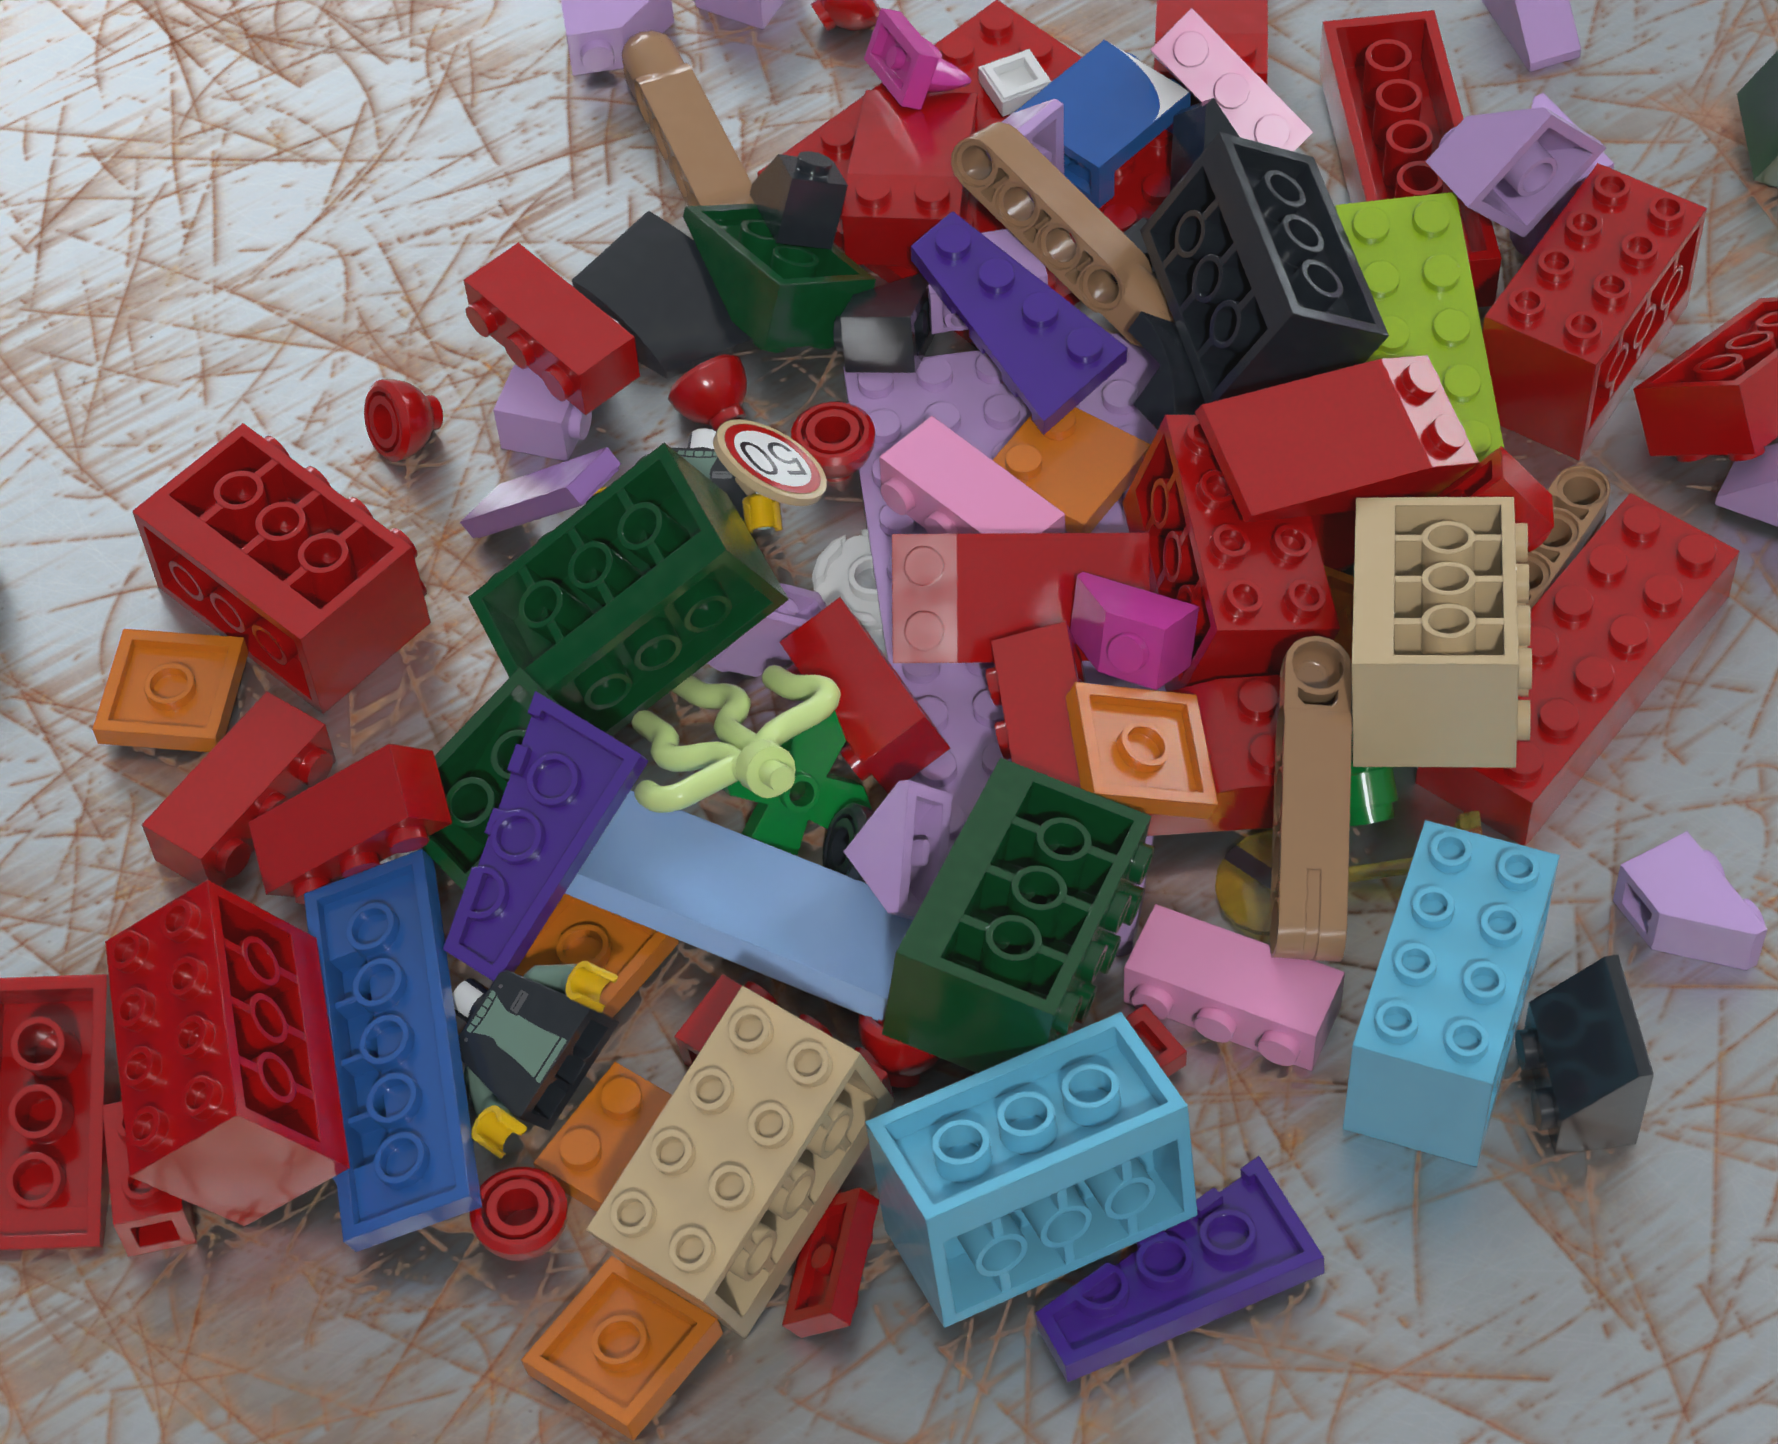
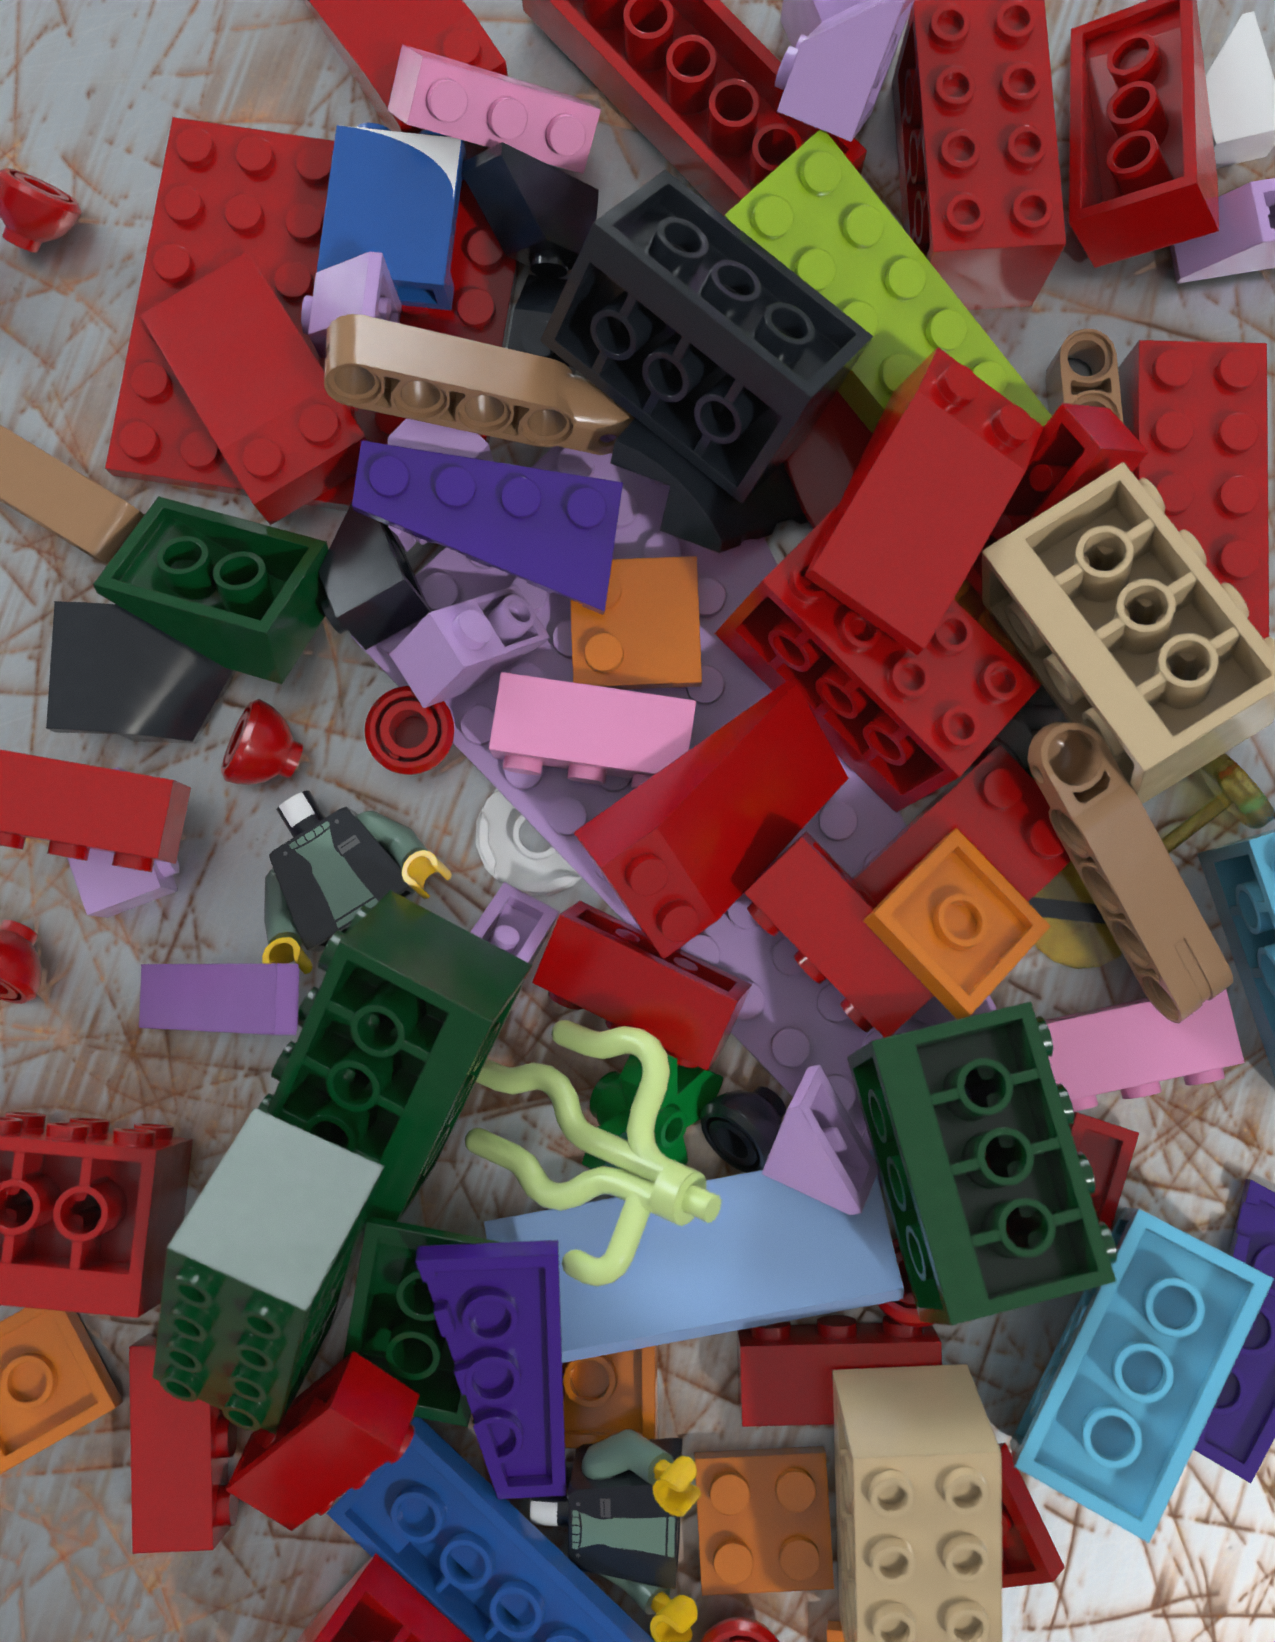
camera: 35 degrees left, 30 degrees up
piece [713,420,827,506] -> none
black slope [750,151,848,250] -> none
dark pink tile [864,8,971,110] -> none
white tile [978,49,1051,117] -> none
dark pink slope [1070,572,1199,690] -> none
none -> brick [153,1108,384,1435]
none -> lavender slope [389,585,550,708]

